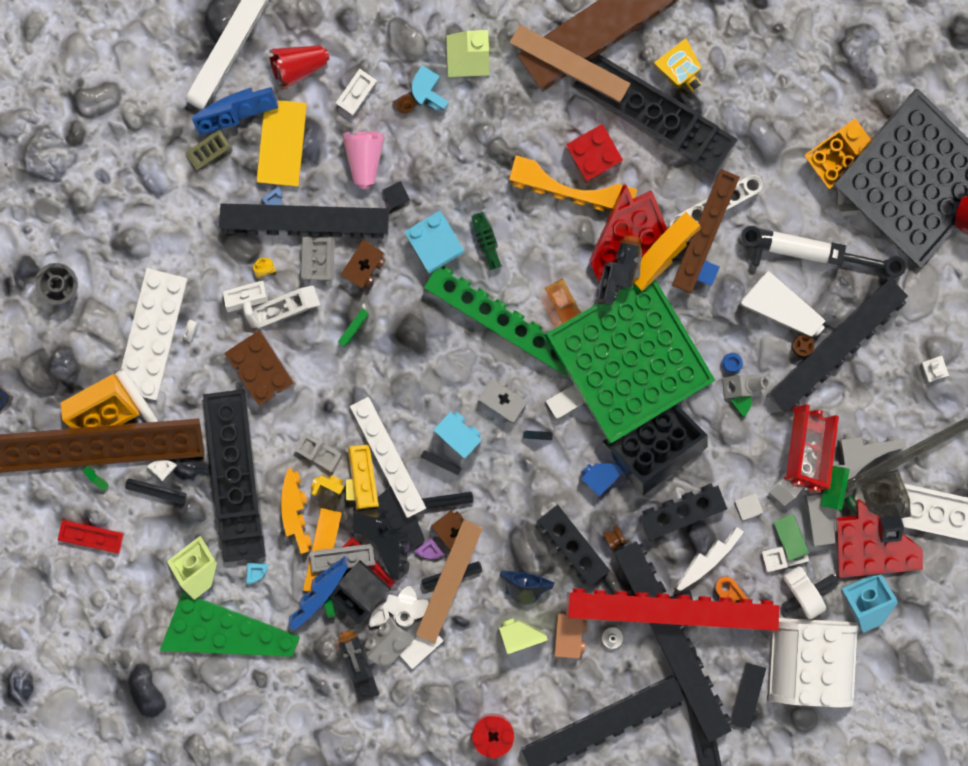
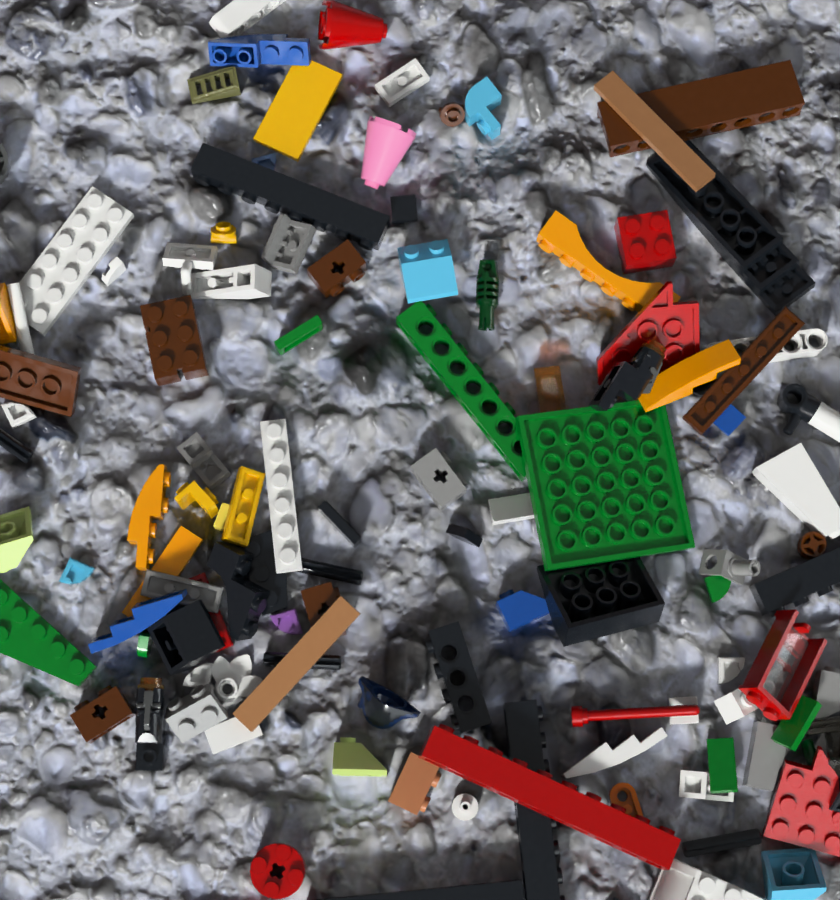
camera: 20 degrees right, 10 degrees down
black slope [203,389,266,562] -> none
medium azure brick [434,411,481,459] -> none
yellowish green slope [446,30,490,77] -> none
reddish brown wheel [603,525,627,551] -> none
black brick [639,483,728,541] -> none
yellow torso [653,38,702,92] -> none
blue plate [722,353,743,374] -> none
white animal [783,566,826,619] -> none
none -> reddish brown brick [70,685,136,744]
none -> red piece [571,704,700,727]
none -> white tile [717,657,745,684]

